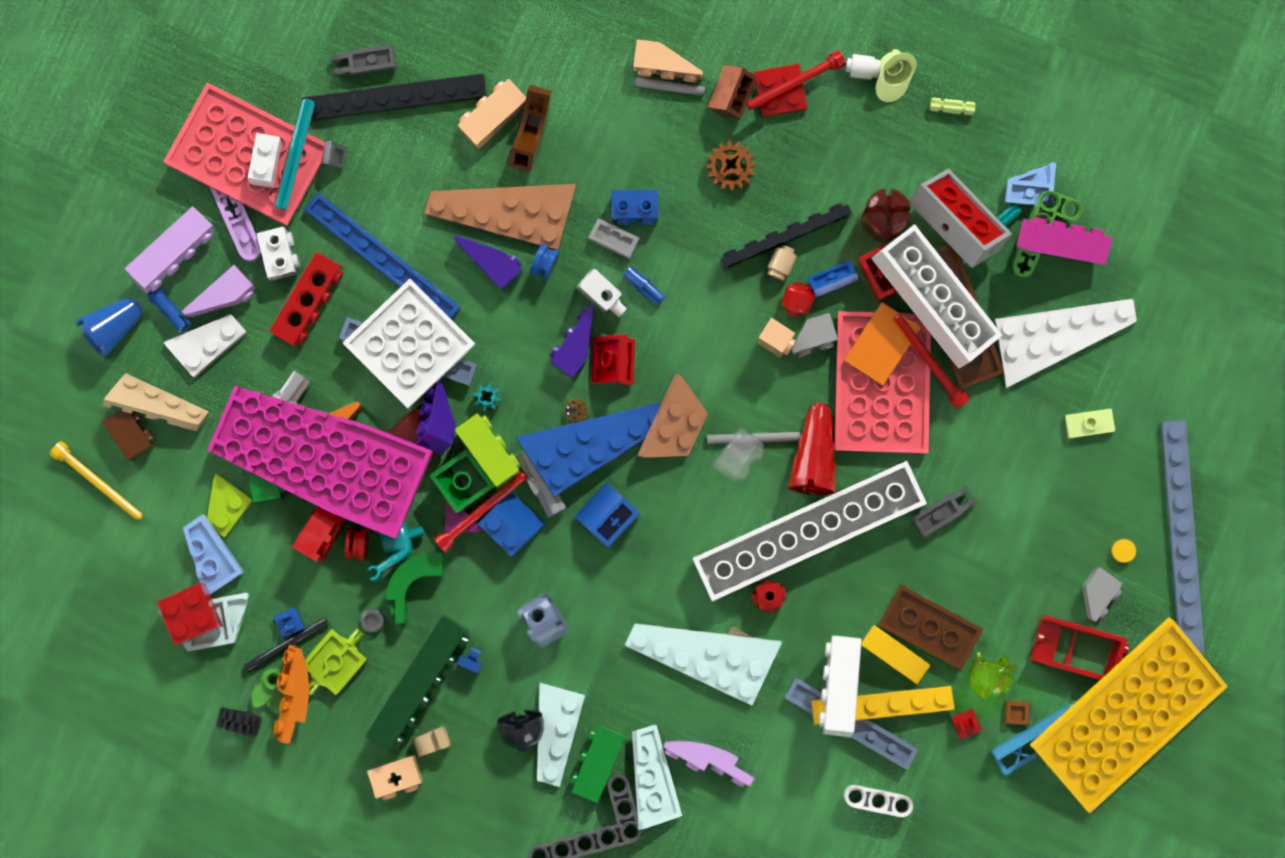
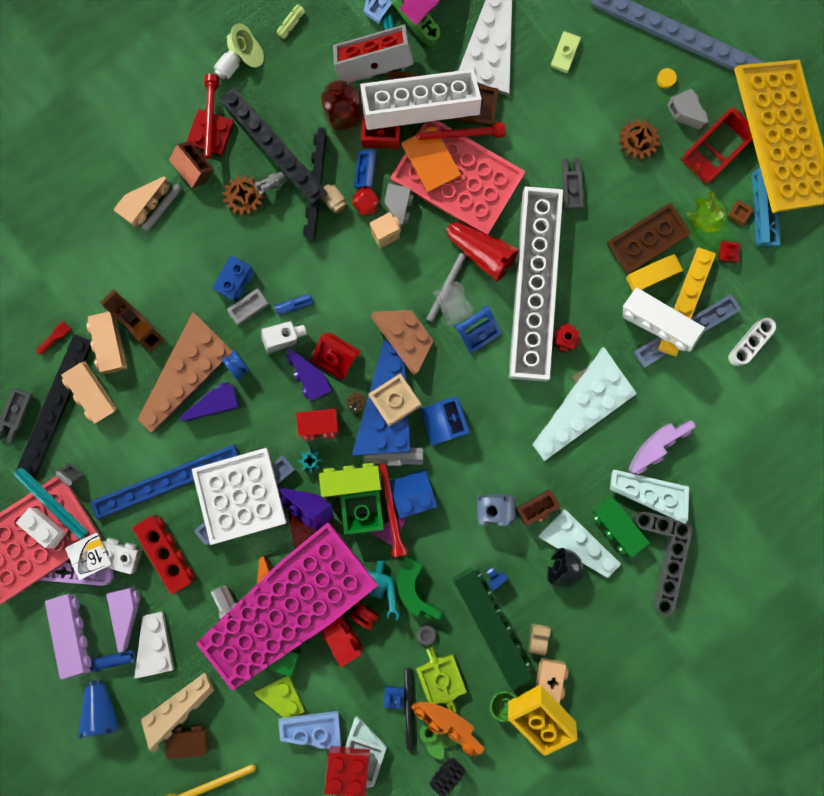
camera: 65 degrees left, 0 degrees up
none -> red piece [36,321,71,355]
none -> light nougat brick [61,361,117,424]
none -> sticker [65,533,111,580]
none -> black plate [220,87,328,206]
none -> light grey pin [255,171,290,194]
none -> red brick [296,409,340,441]
none -> tan tile [368,373,422,427]
none -> blue plate [454,305,502,354]
none -> bright green hair [490,691,516,723]
none -> yellow brick [508,685,577,756]
none -> copper brick [516,489,561,526]
none -> dark orange gear [618,119,660,161]

